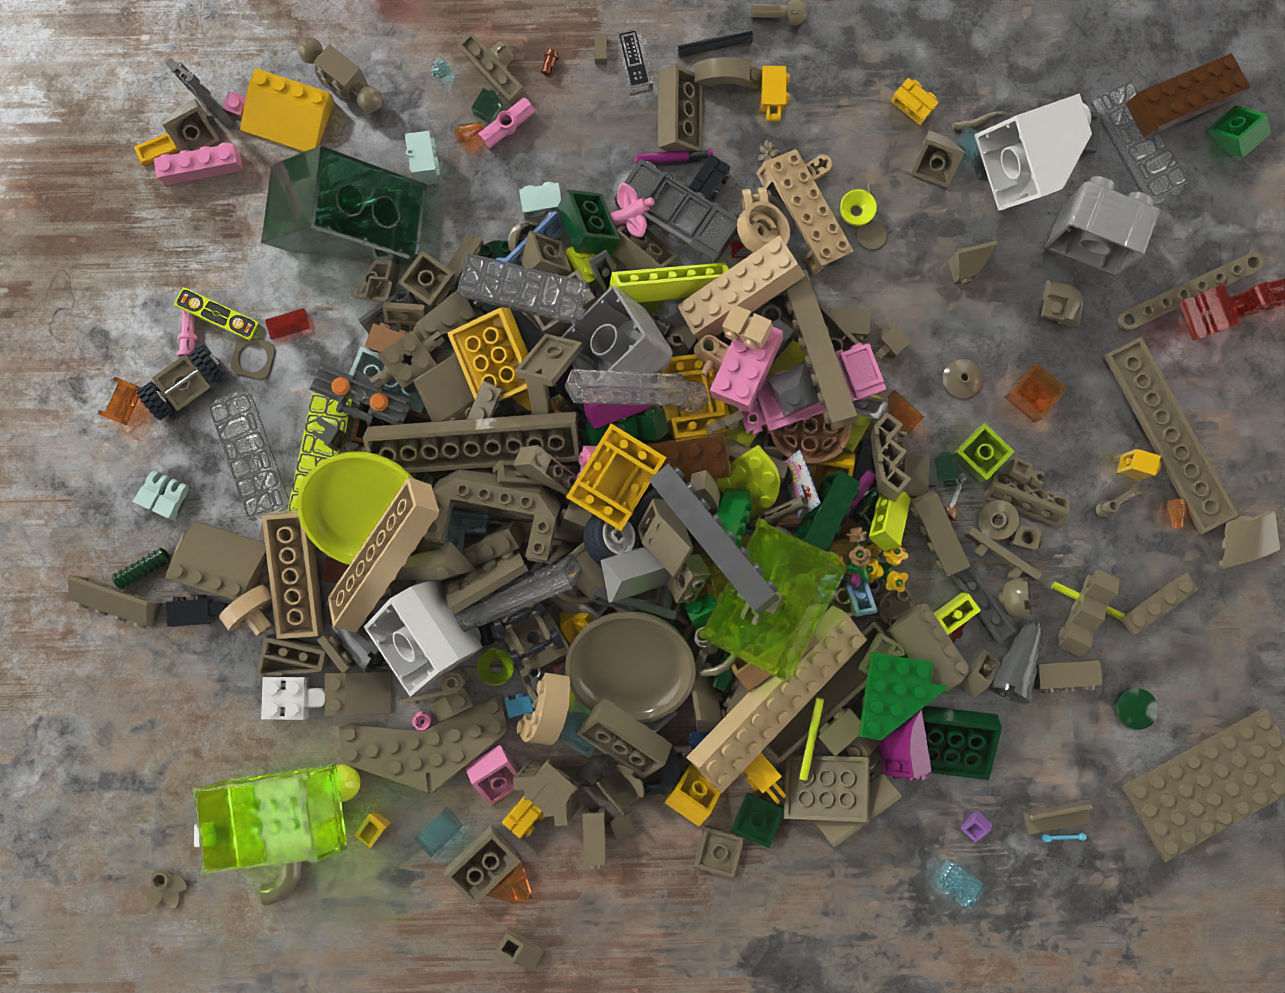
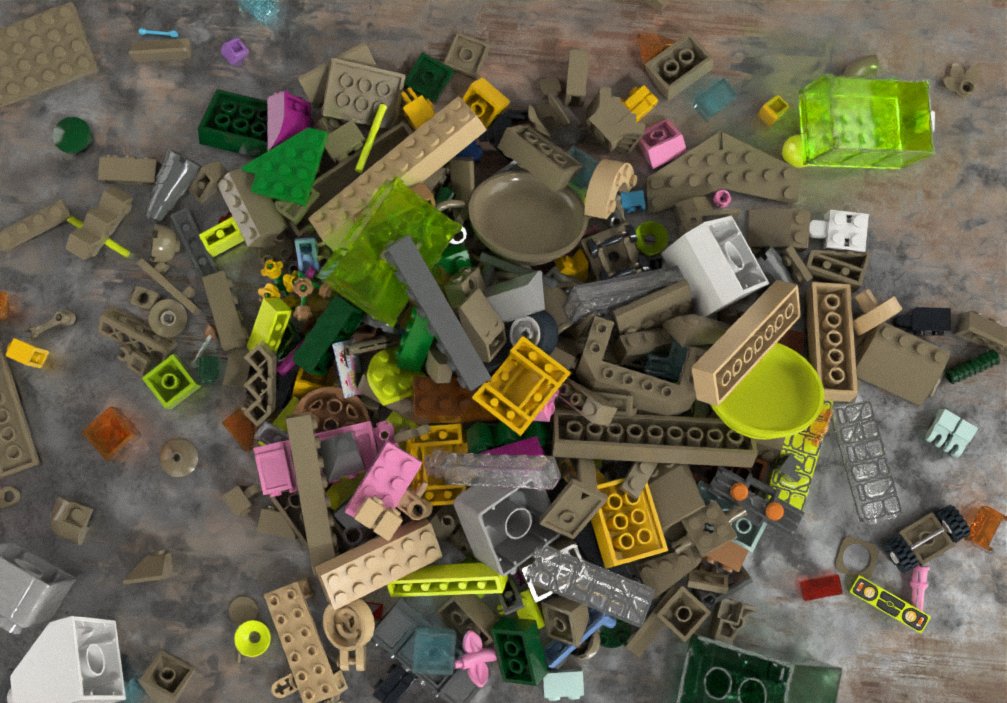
camera: 170 degrees left, 0 degrees up
none -> clear light blue brick [412,627,456,675]
none -> clear orange bar [811,409,834,447]

